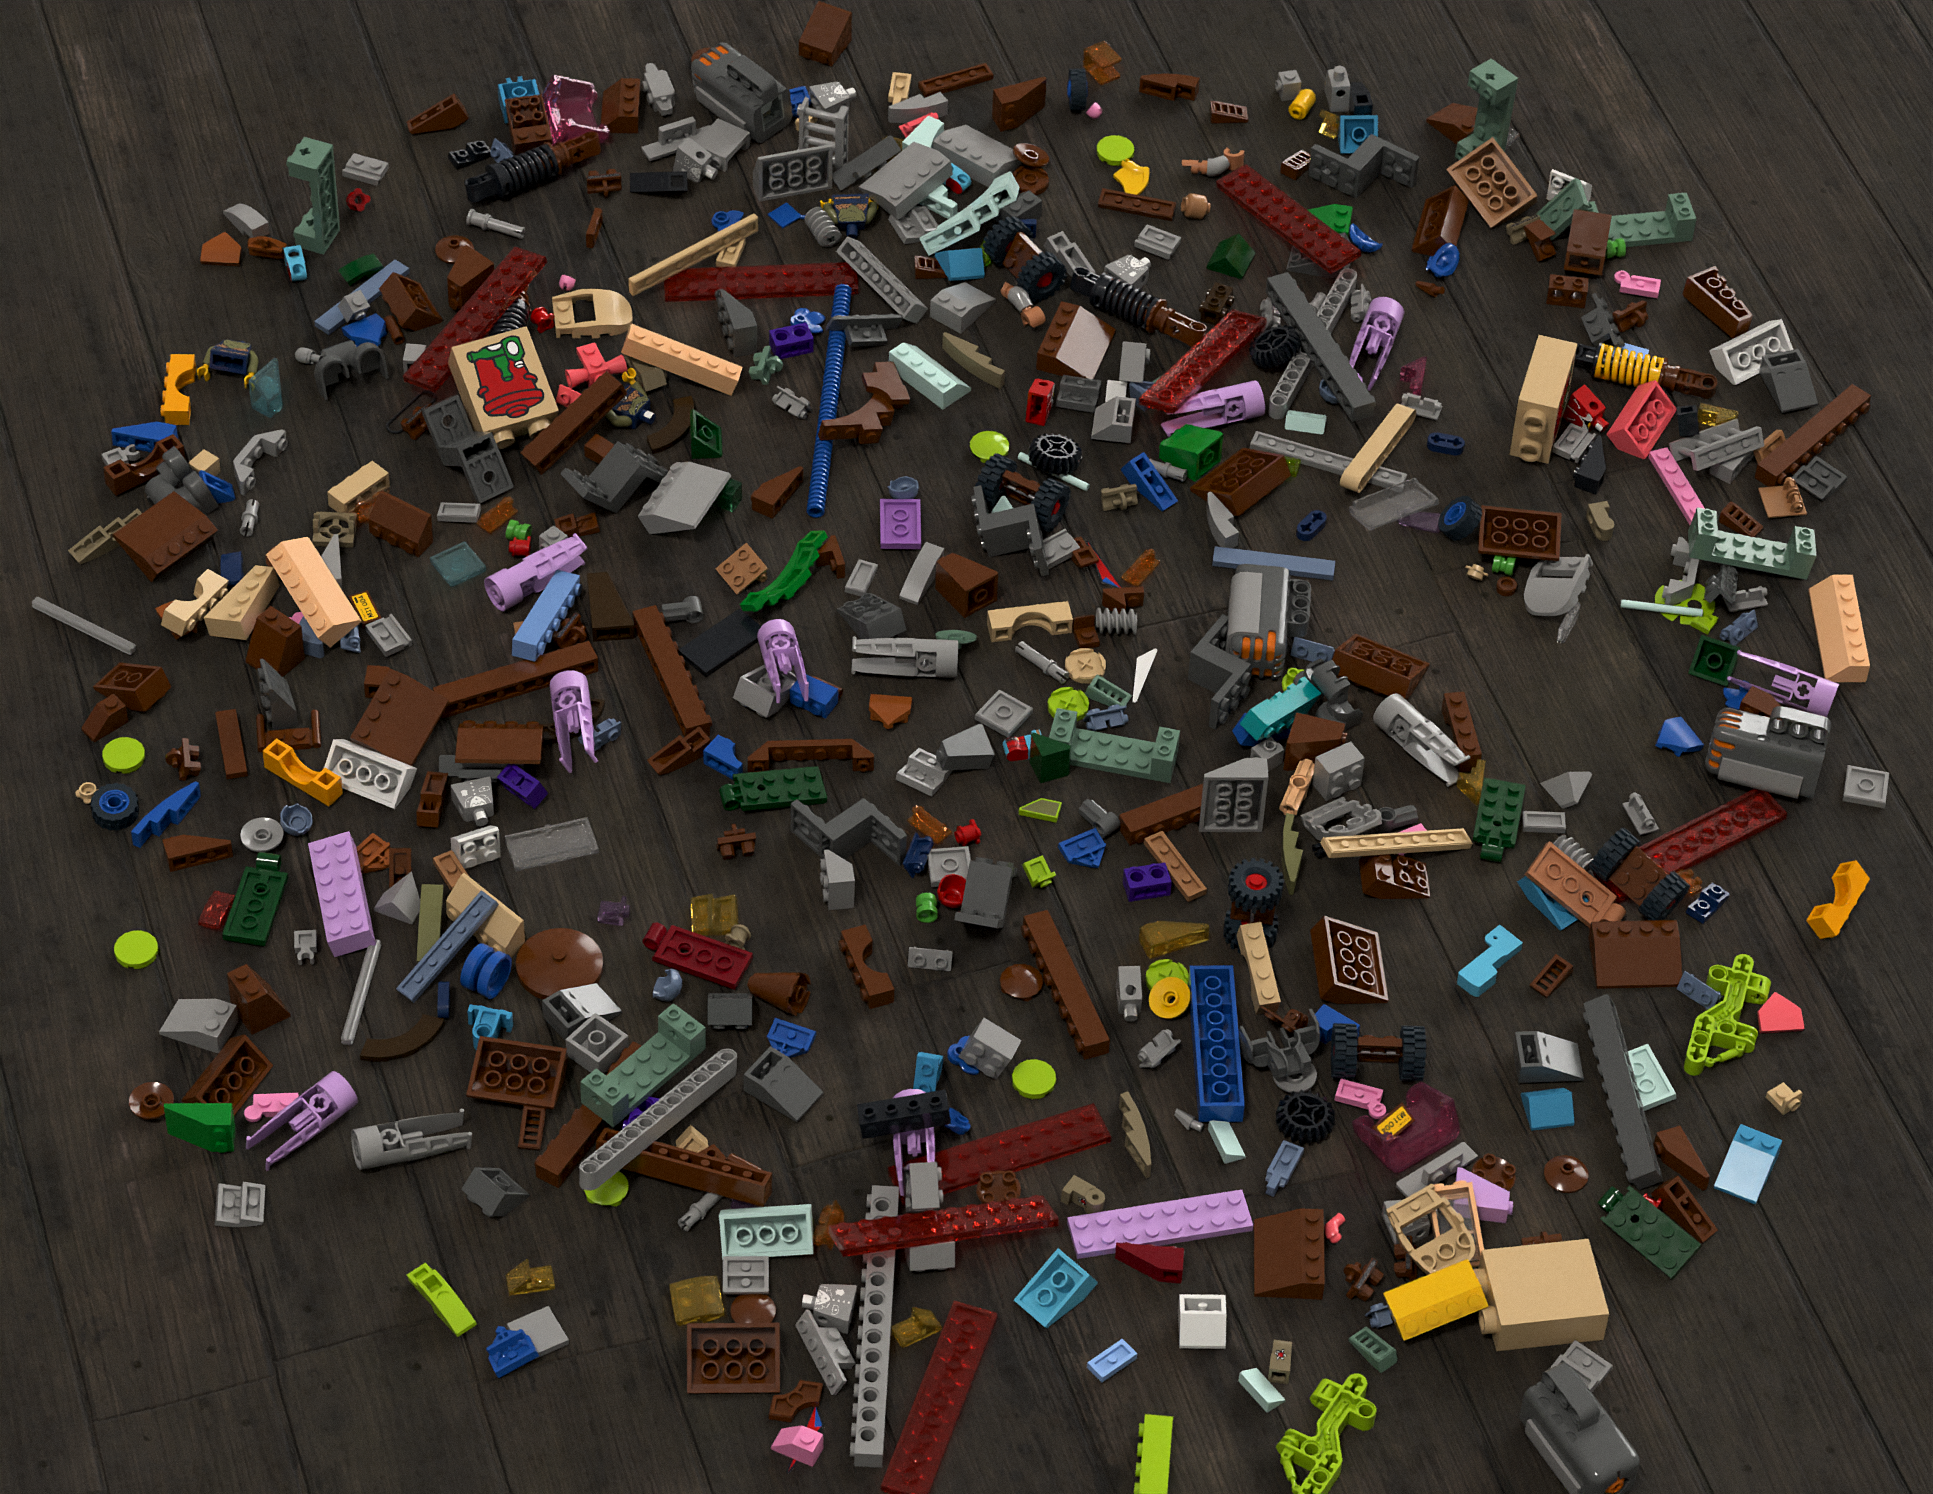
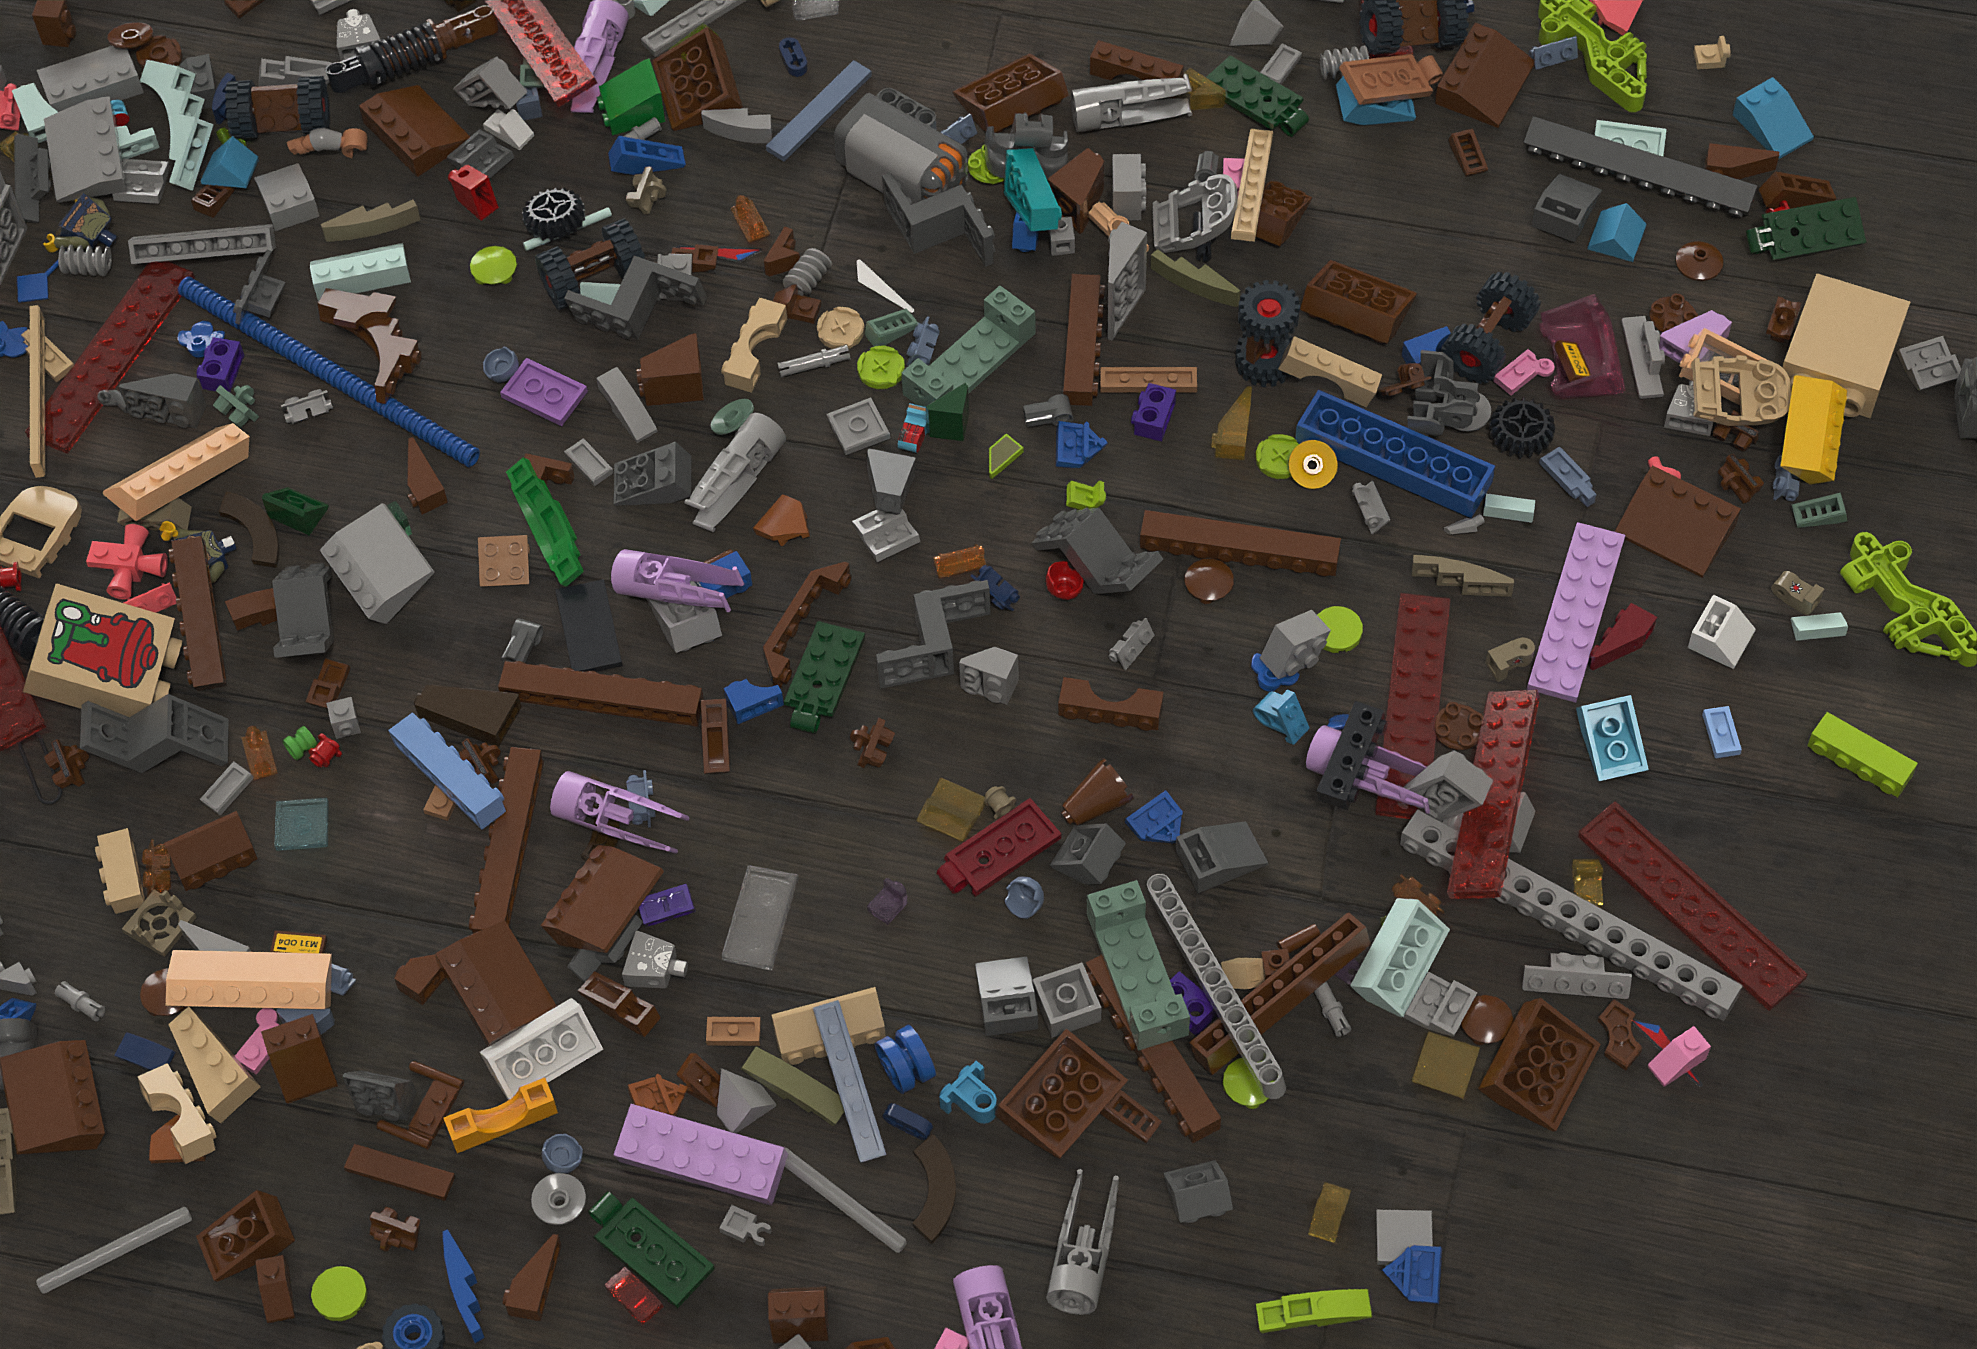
camera: 55 degrees left, 10 degrees up
light grey plate [365,614,412,657] -> none
white slope [451,825,501,869] -> none
lavender piece [484,533,588,611] -> none
reddish brown dish [516,928,603,1000] -> none
light grey torso [802,1284,857,1334] -> none
bright green wheel [916,893,938,923] -> none
light grey plate [926,846,971,887] -> none
red brick [954,819,981,846] -> none
light grey slope [1091,396,1136,443] -> none
light grey torso [1116,966,1142,1021] -> none
medium azure piece [1457,925,1523,997] -> none

